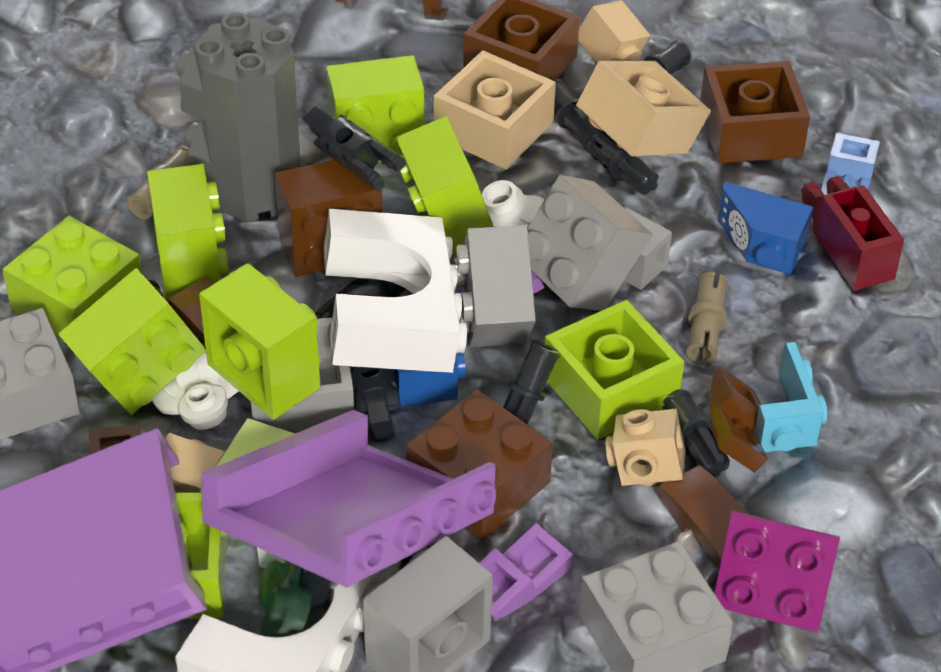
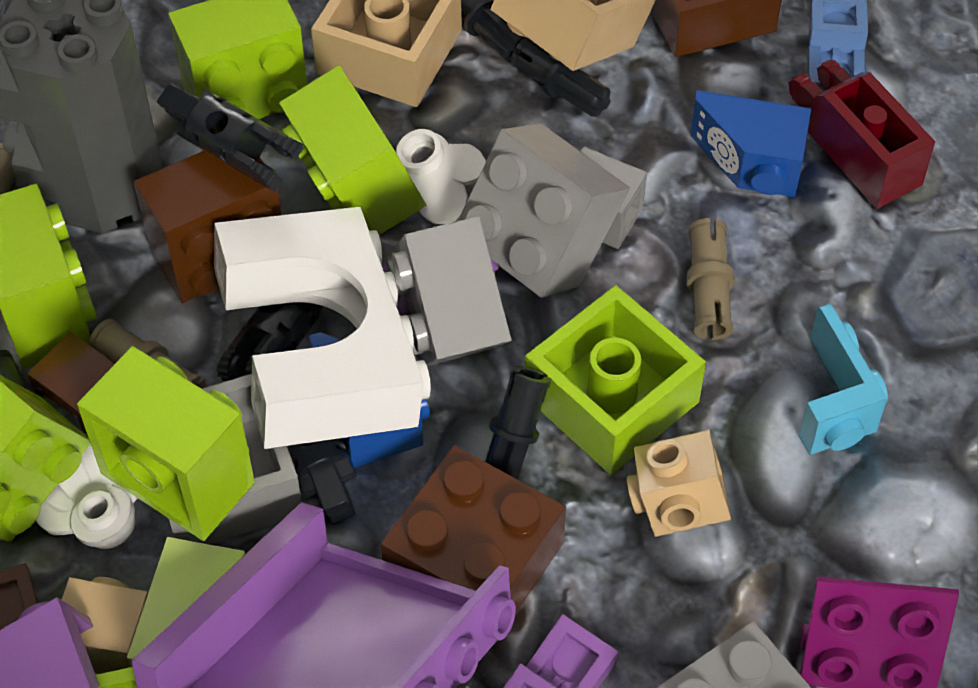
camera: 10 degrees left, 10 degrees up
reddish brown slope [656,465,747,569] -> none
black axle [662,390,730,477] -> none
reddish brown slope [710,366,768,473] -> none

